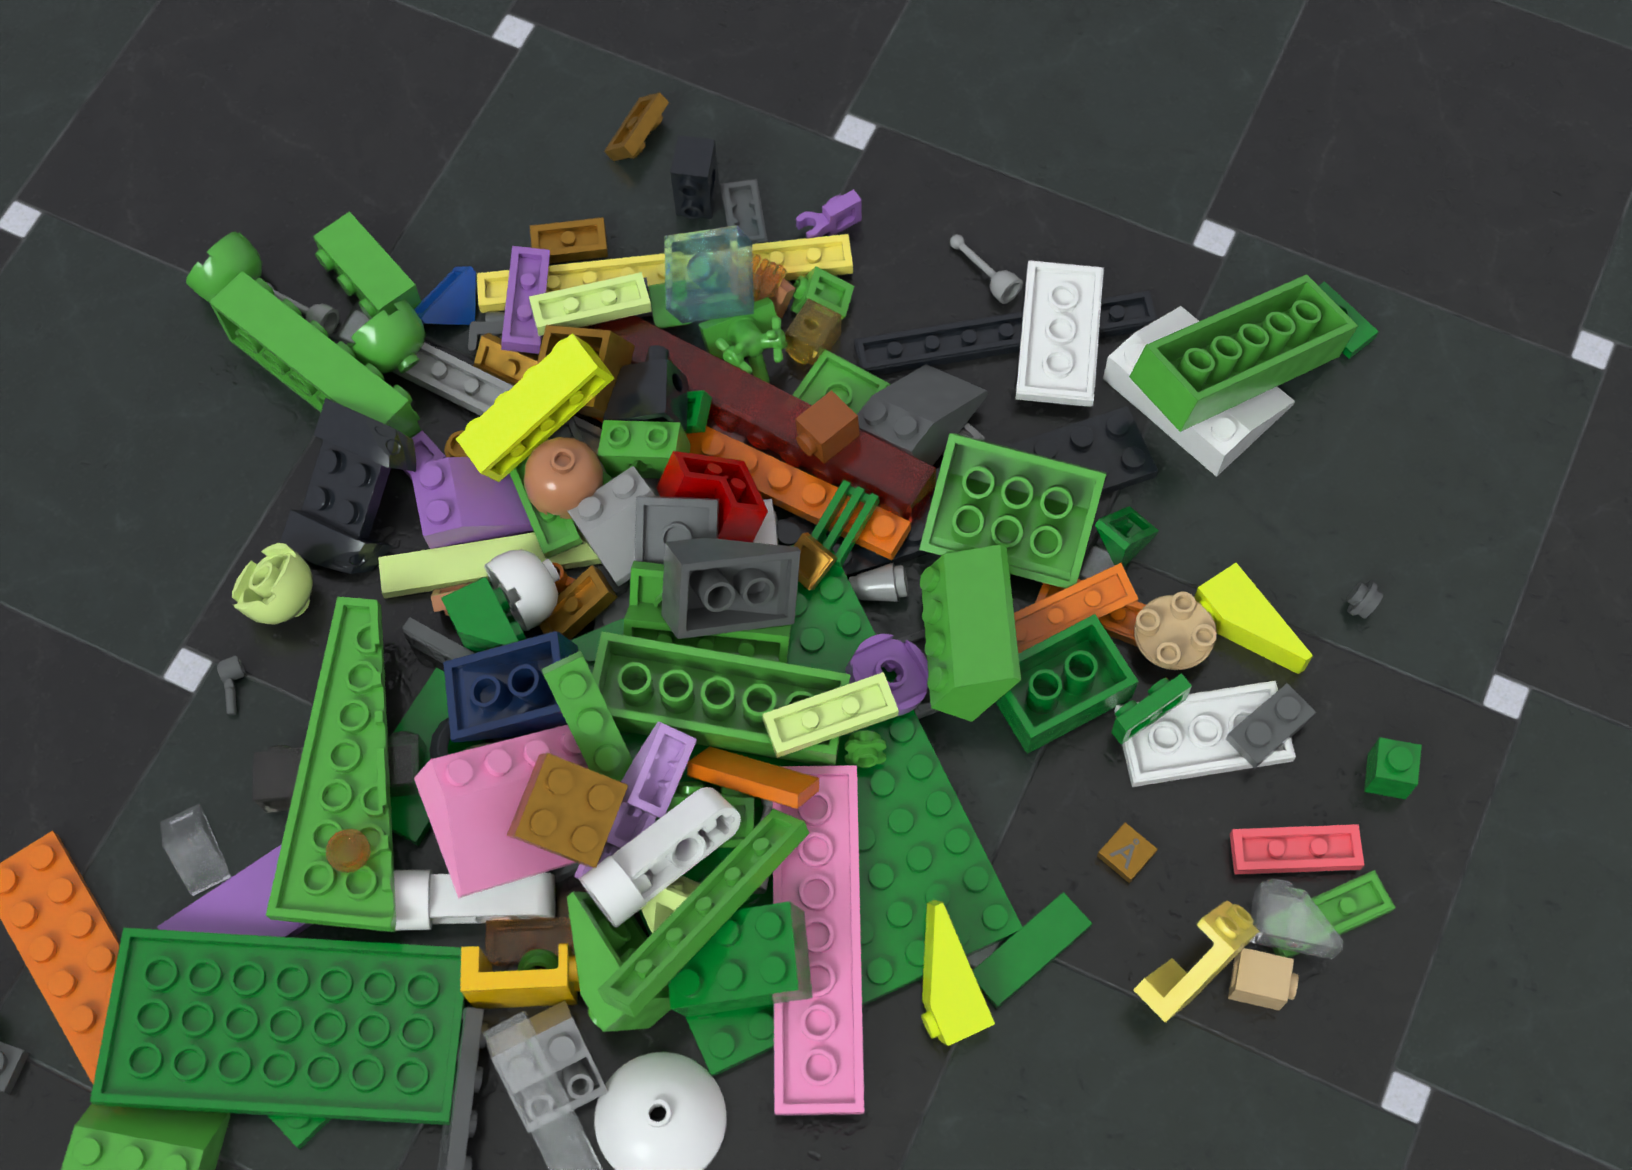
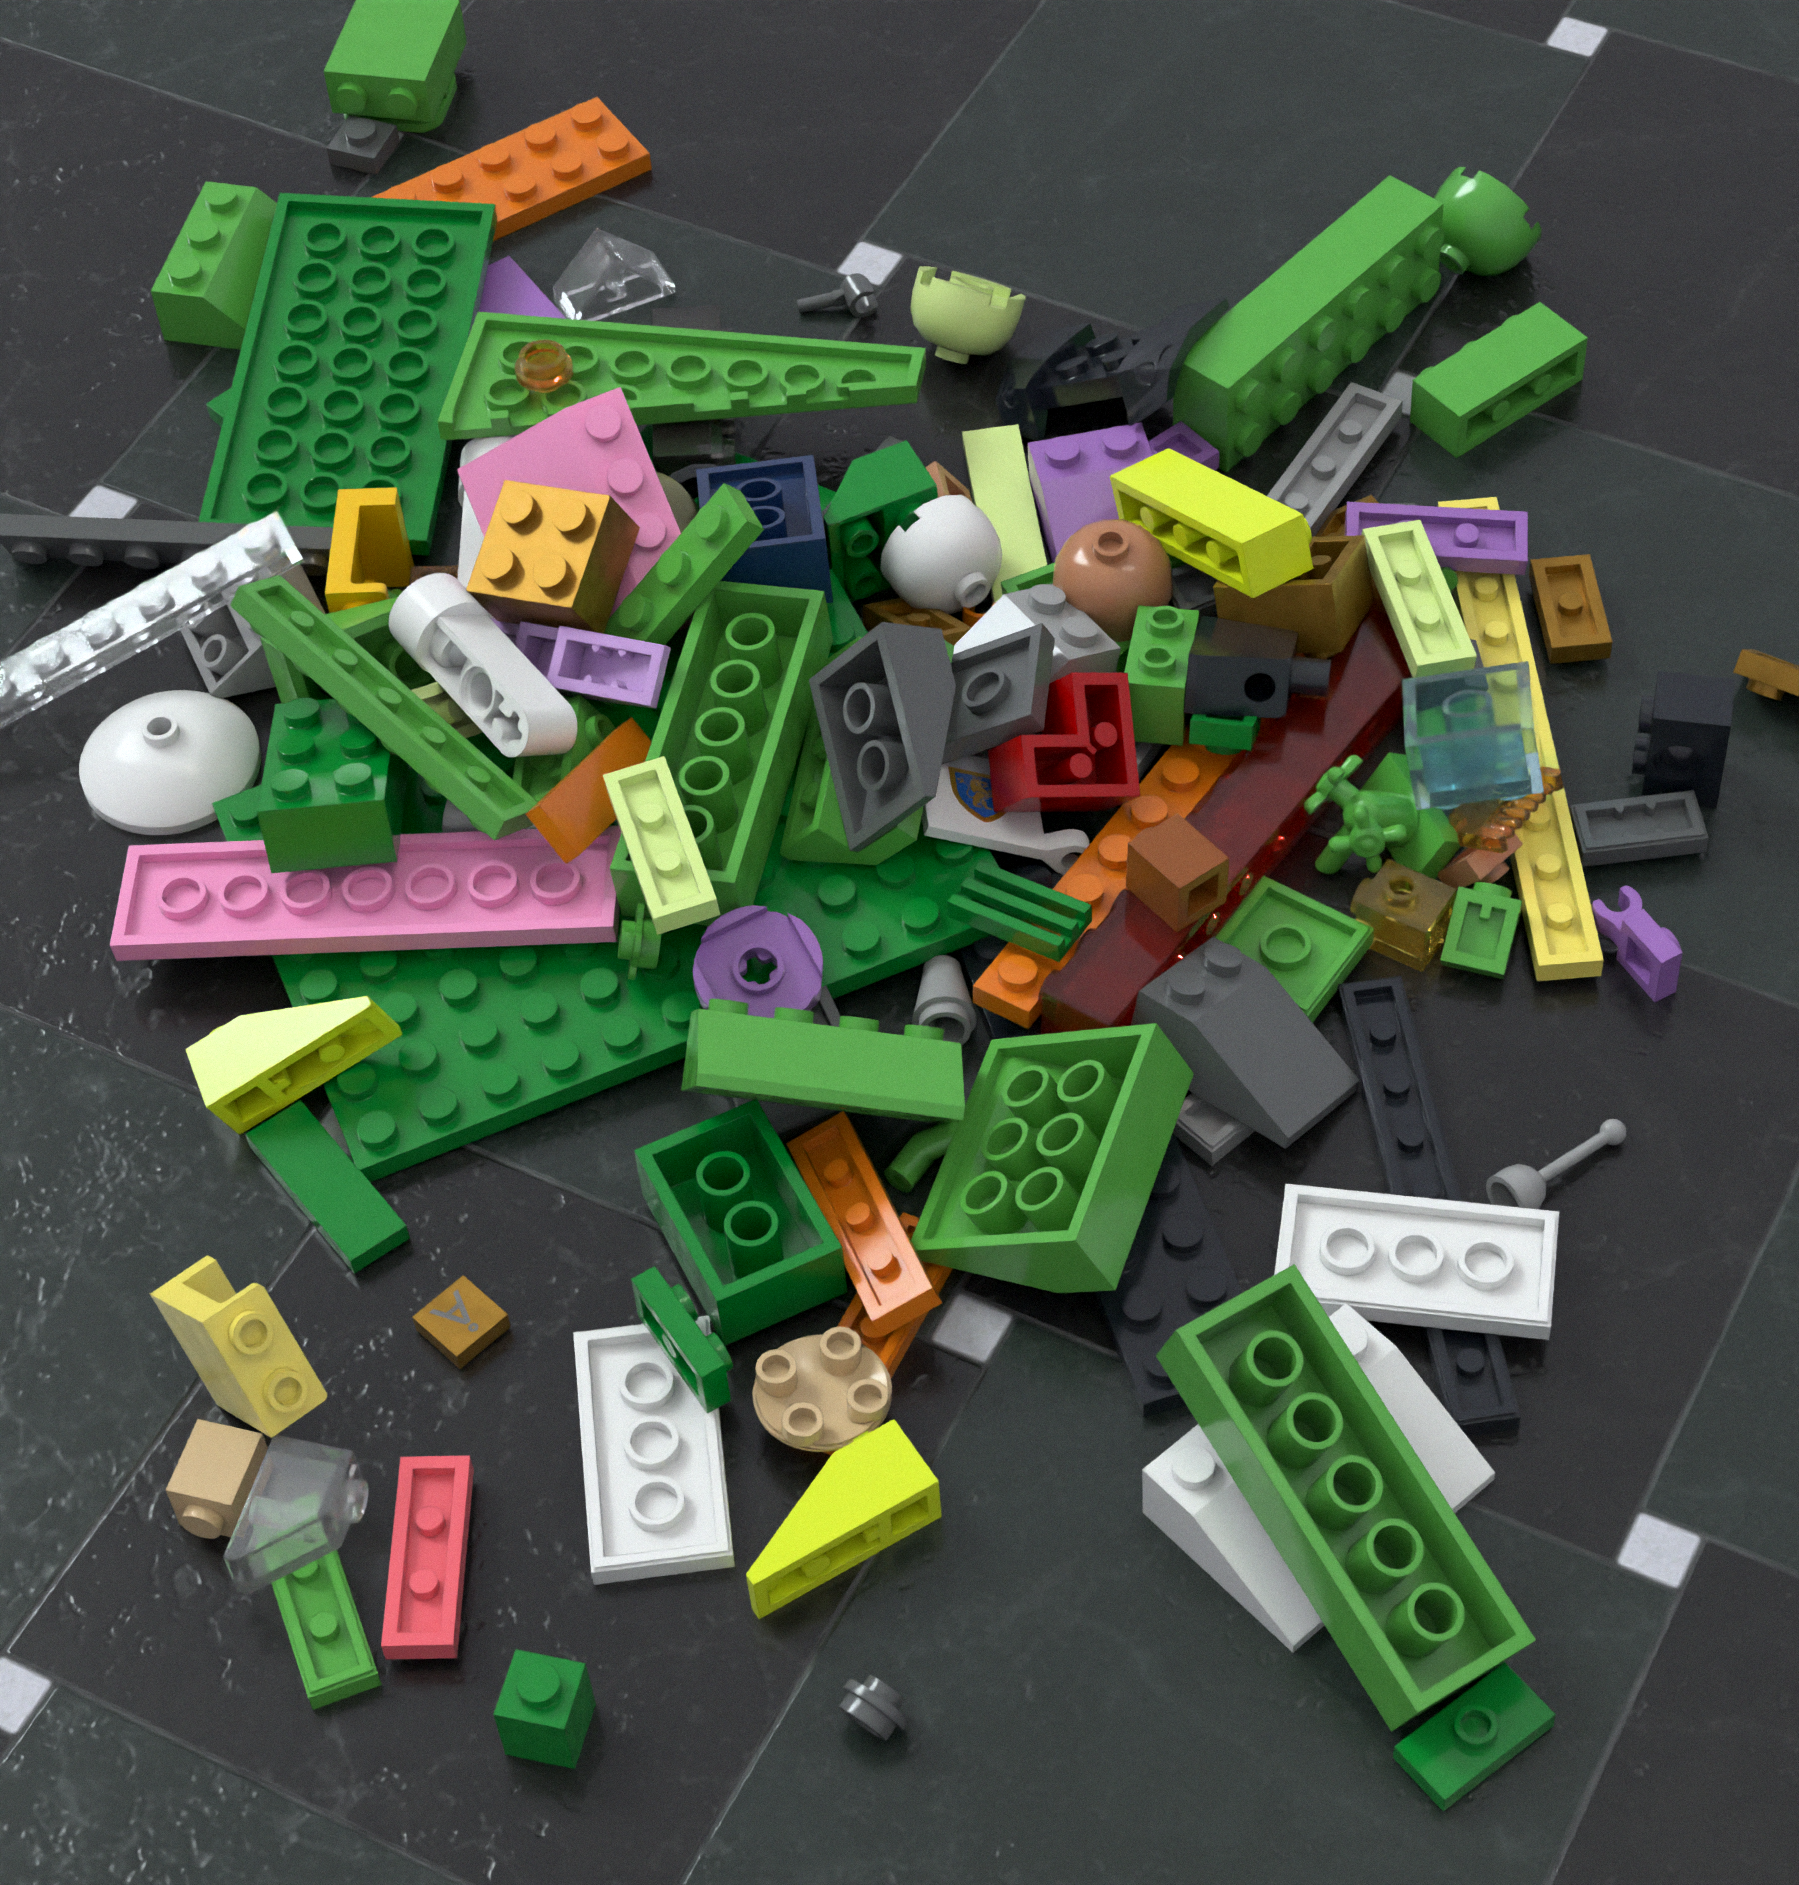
camera: 95 degrees right, 15 degrees down
light grey hinge [266,282,340,335] -> none
bright green cylinder [346,300,425,374] -> none
blue slope [414,266,476,325] -> none
pearl gold tile [793,532,838,591] -> none
green slope [1095,506,1159,568] -> none
dark grey plate [1226,683,1317,769] -> none

